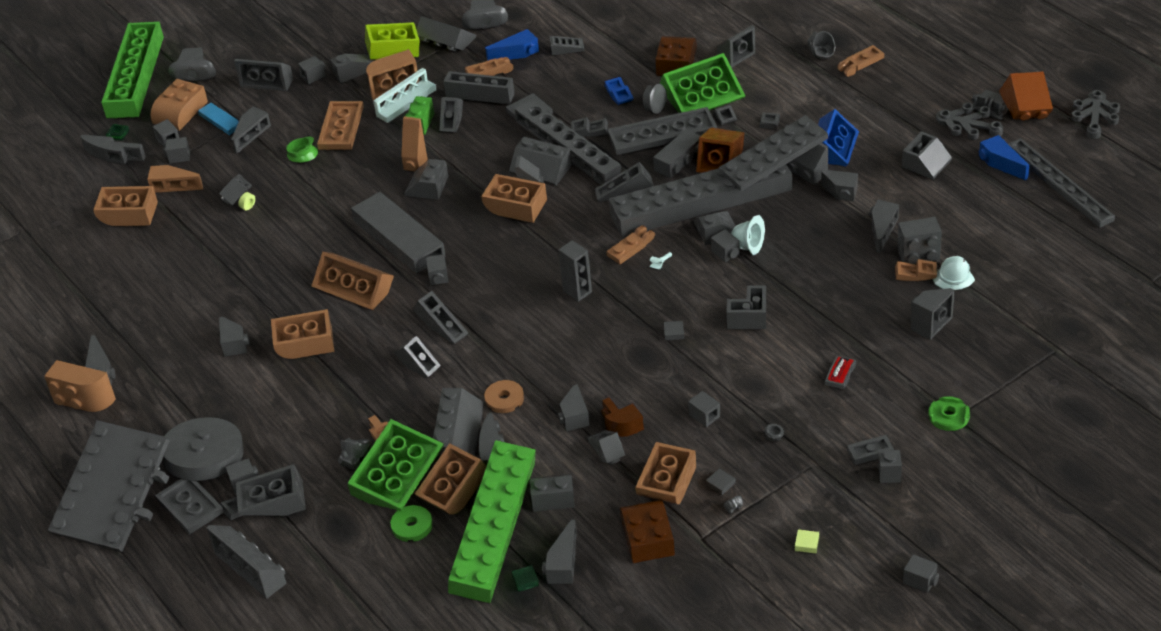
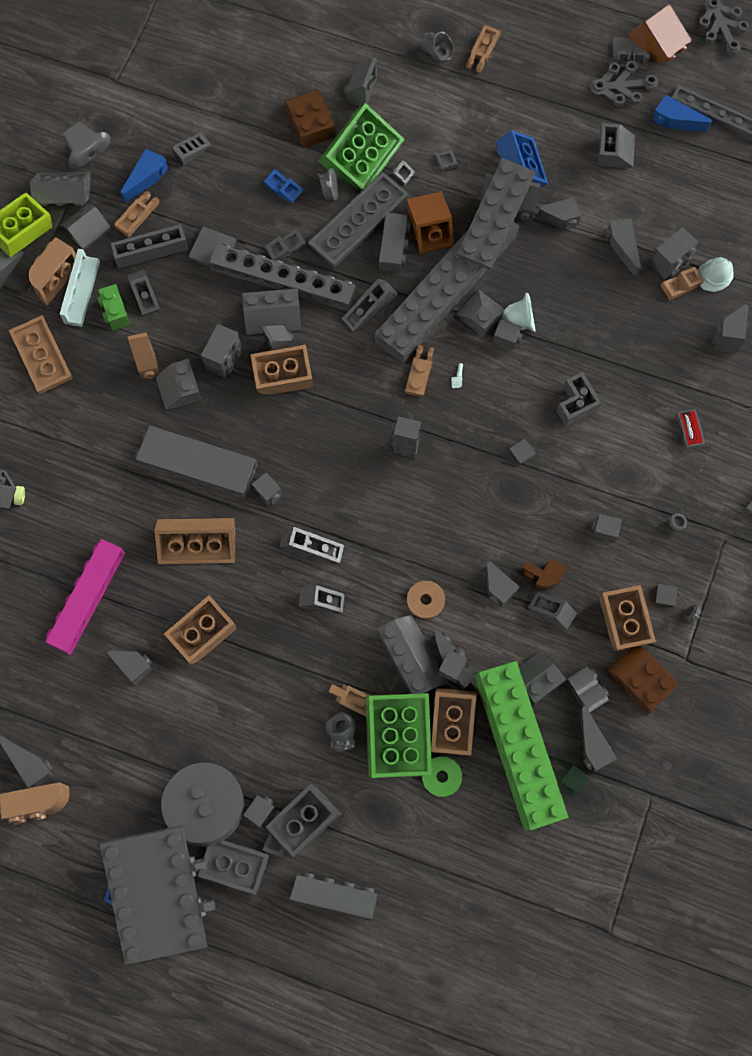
camera: 35 degrees left, 30 degrees up
bright green piece [286,137,318,162] -> none
none -> dark pink brick [46,539,125,655]
none -> dark grey slope [60,204,111,250]
none -> dark grey brick [201,324,242,378]
none -> dark grey brick [438,649,467,683]
none -> dark grey brick [566,667,609,713]

